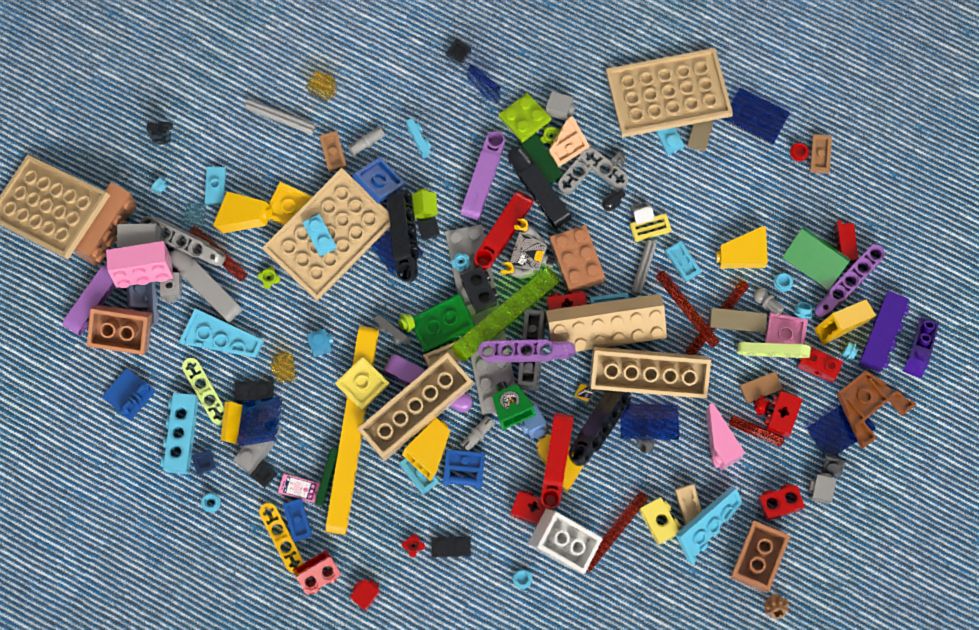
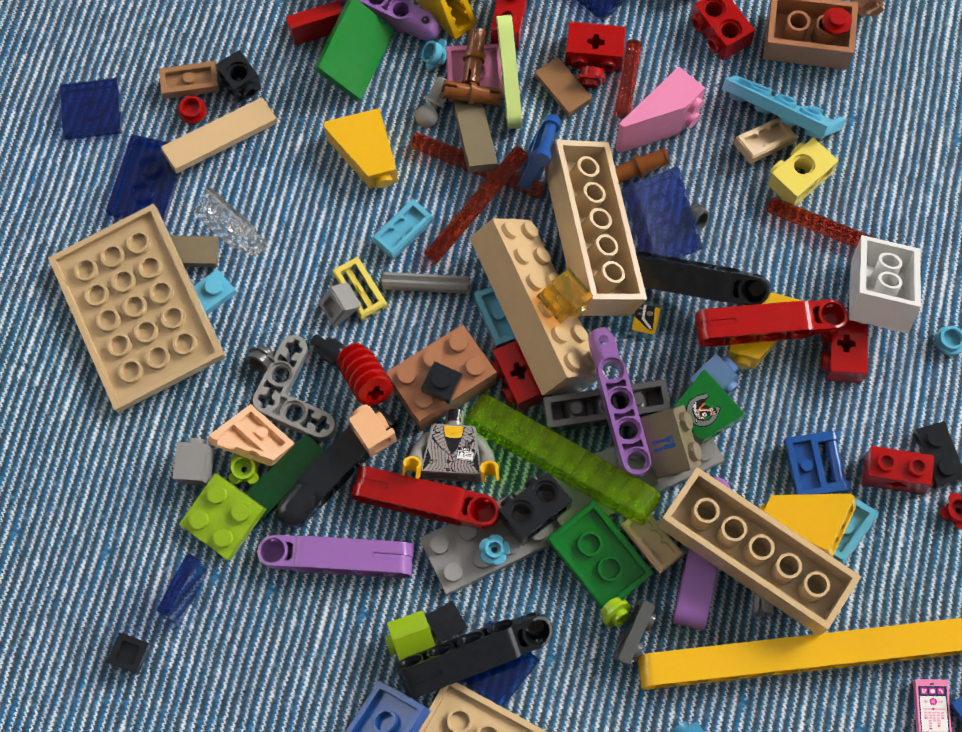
camera: 105 degrees left, 5 degrees down
dark green tile [315,448,338,508] -> none
light yellow tile [335,356,390,411] -> none
medium azure plate [406,118,431,159] -> none
light grey pin [460,416,495,452] -> none
medium azure plate [774,273,793,292] -> none
none -> clear blue tile [60,78,122,140]
none -> tan tile [161,97,277,174]
none -> clear hinge [193,188,267,256]
none -> black brick [215,50,262,103]
none -> red piece [336,343,393,406]
none -> light nougat brick [349,405,397,458]
none -> black plate [421,361,463,404]
none -> dark orange pin [441,80,502,107]
none -> dark orange pin [461,28,487,86]
none -> blue plate [518,114,561,190]
none -> clear yellow brick [536,268,594,324]
none -> dark orange pin [615,147,670,183]
none -> dark tan brick [640,405,702,479]
none -> red plate [822,7,852,36]
none -> red brick [861,446,934,495]

